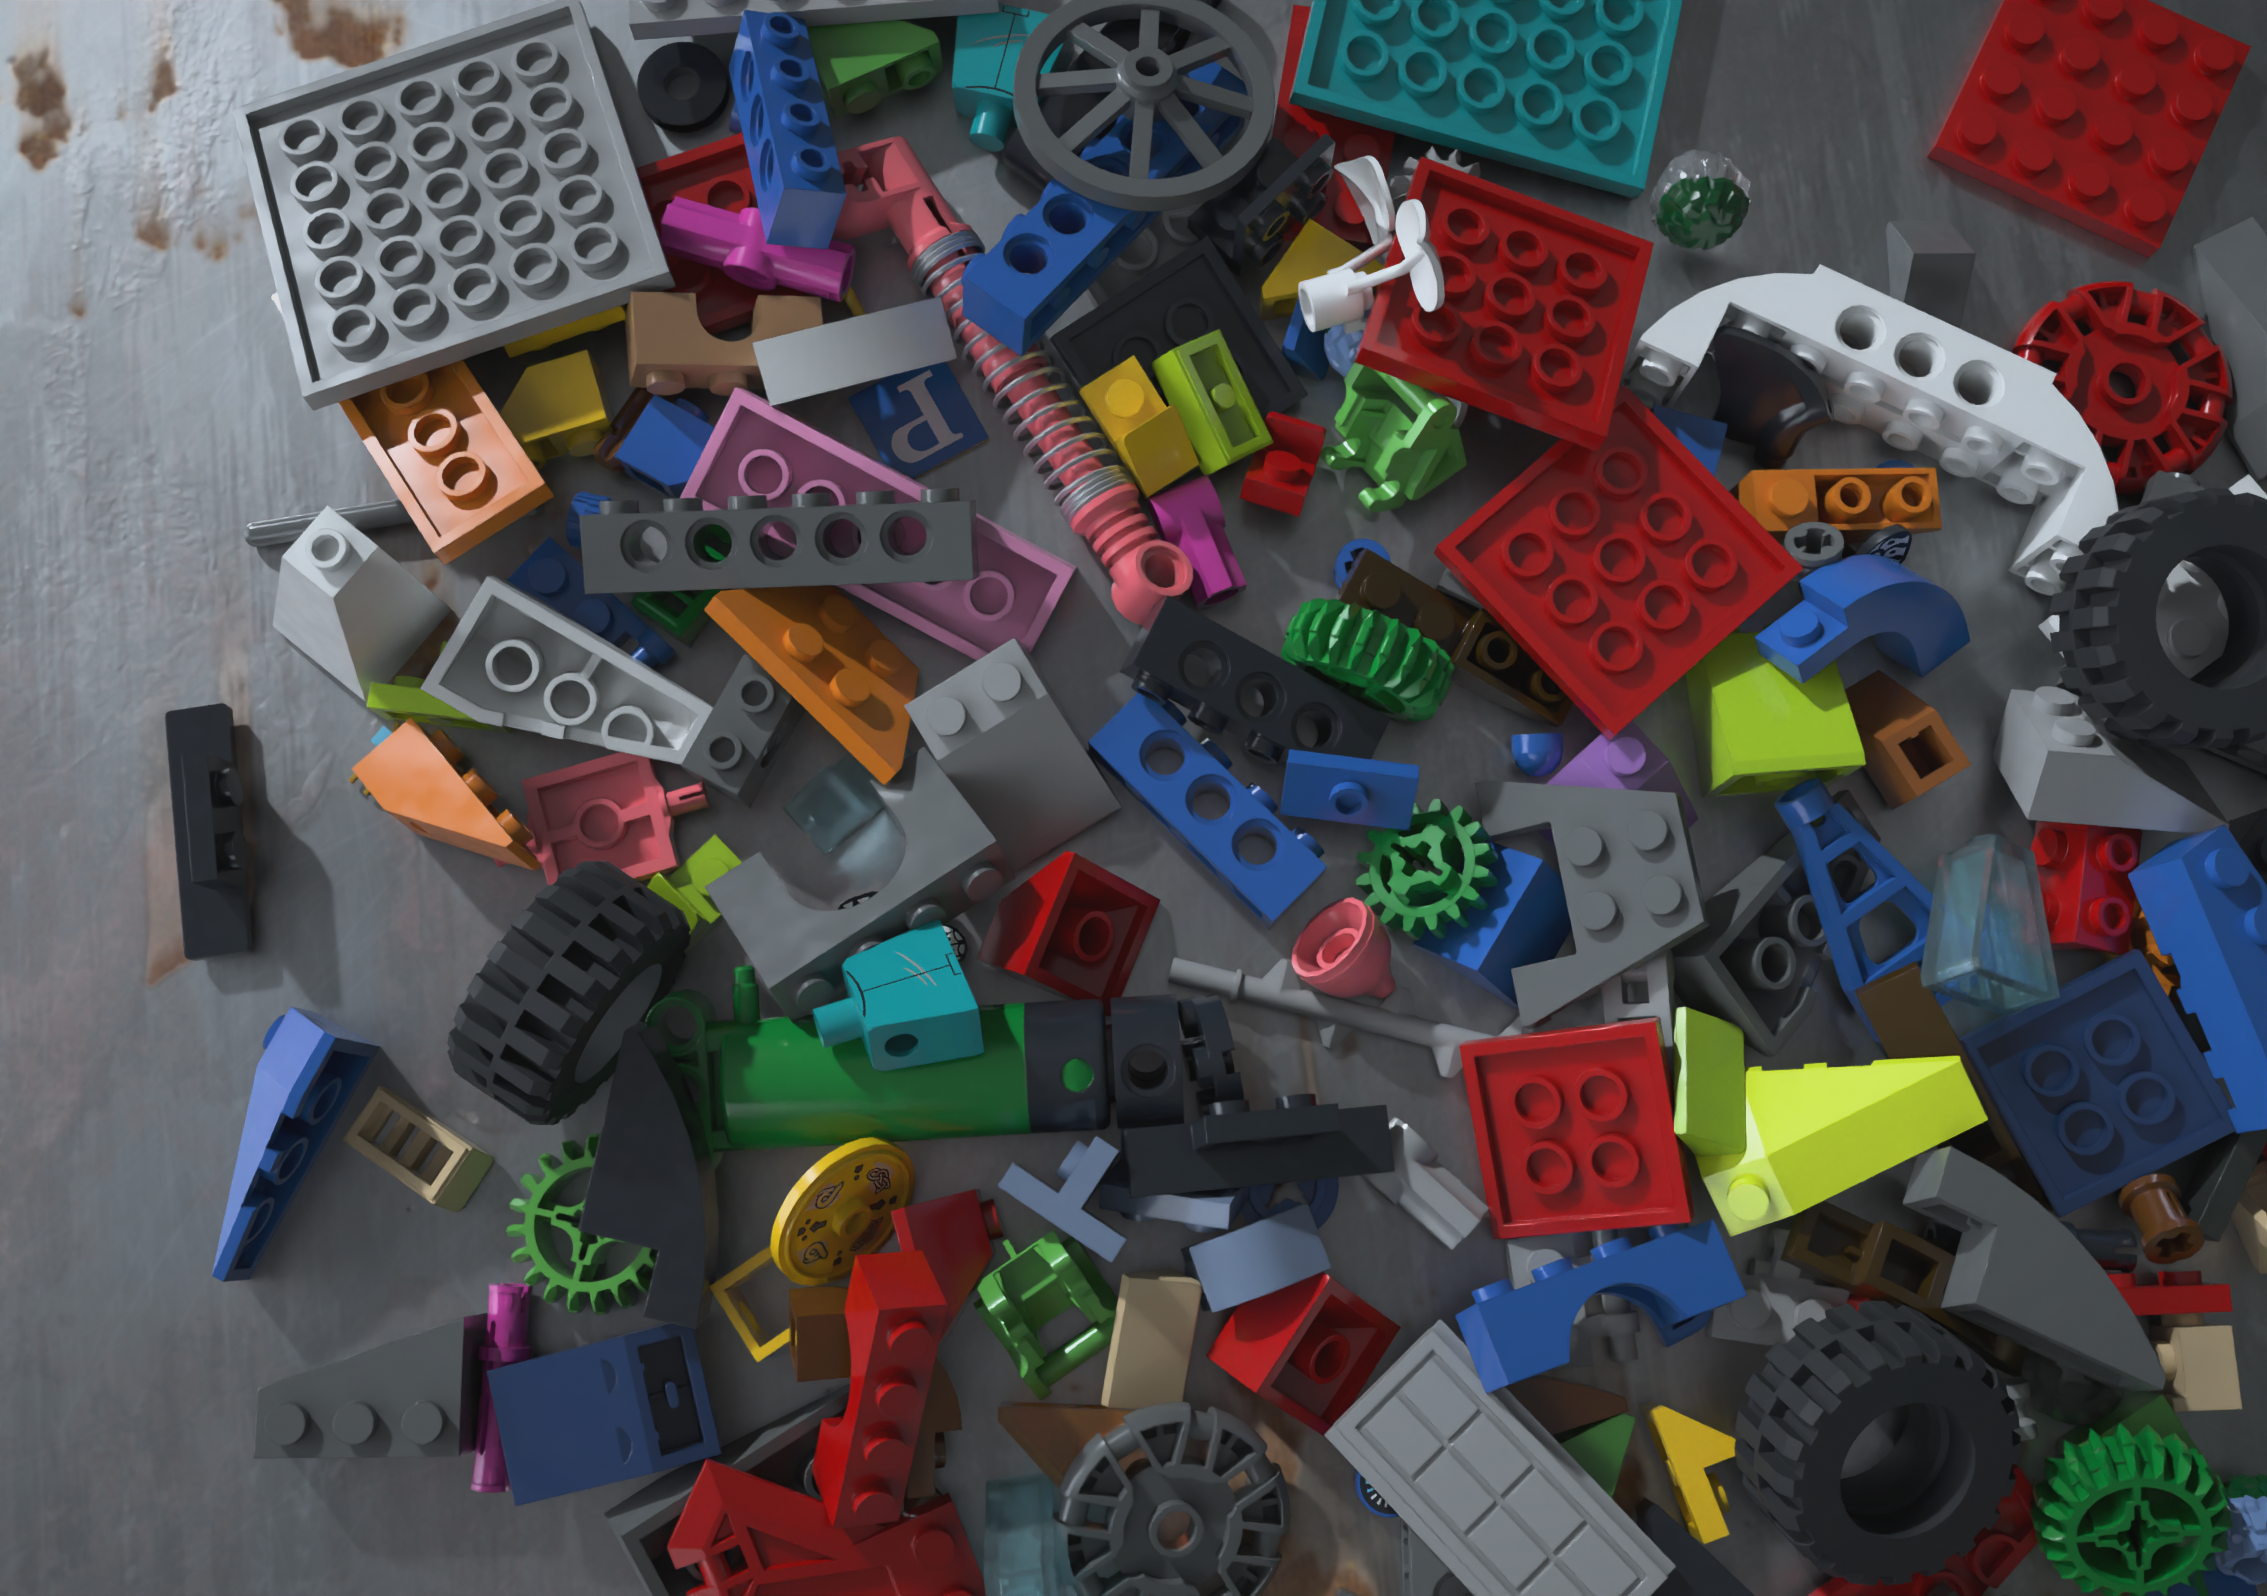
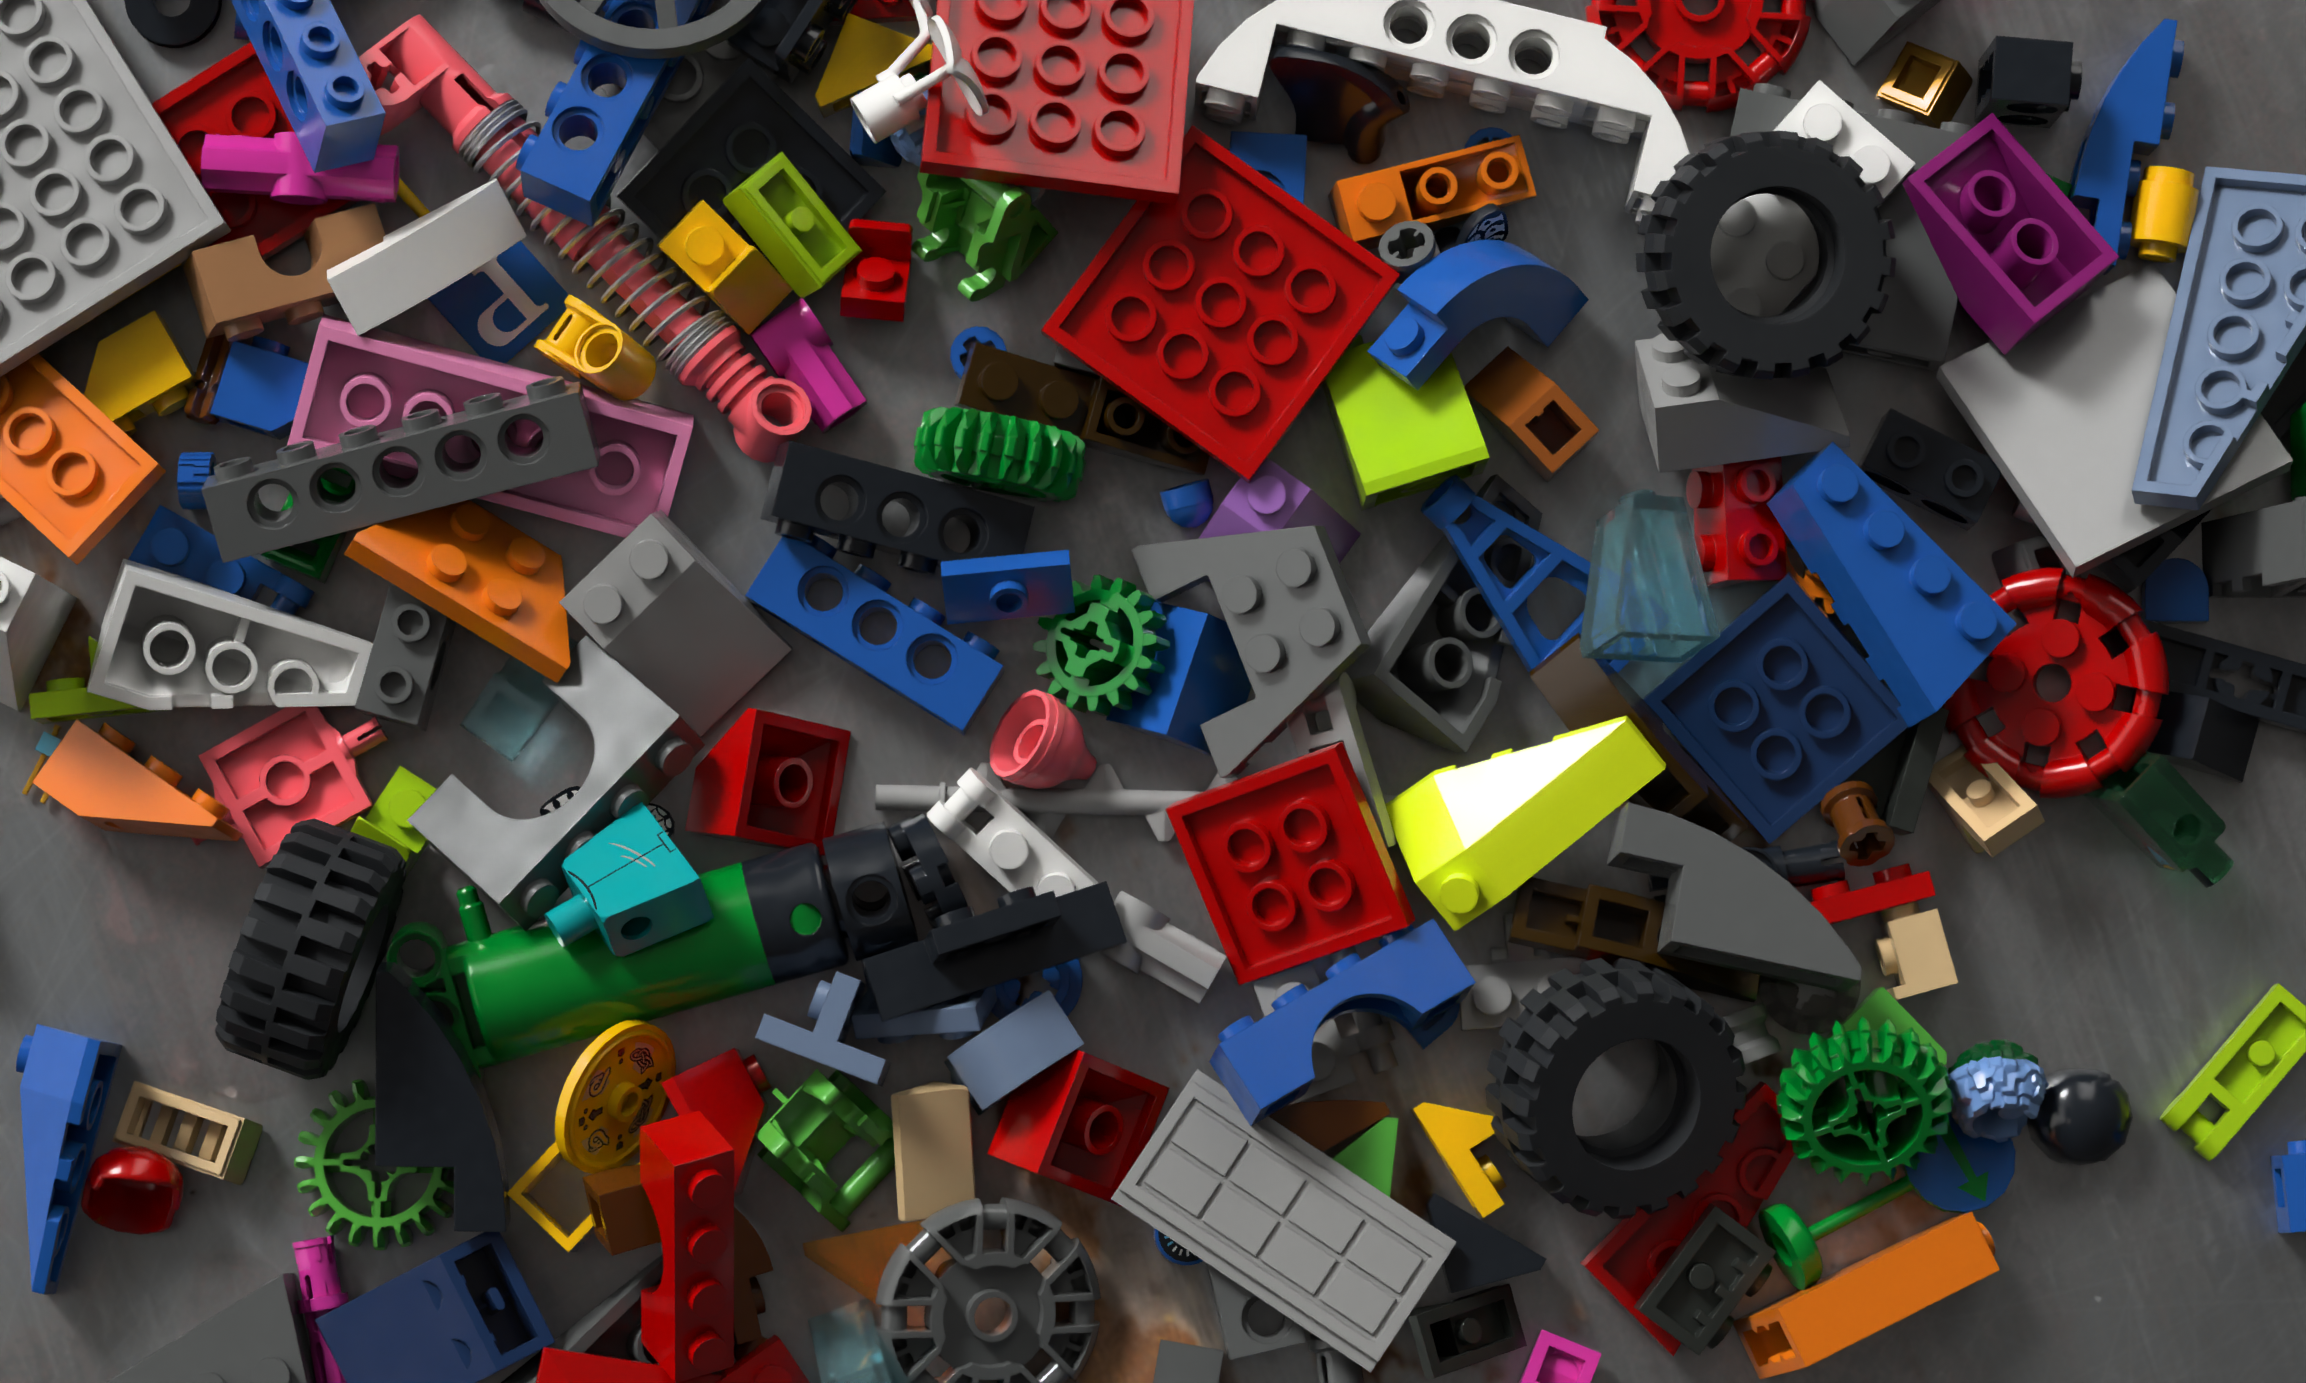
camera: 15 degrees left, 5 degrees up
lime slope [1674,1007,1746,1157] -> none
none -> red hair [81,1146,184,1235]
none -> yellow piece [533,294,656,401]
none -> white plate [926,768,1098,897]

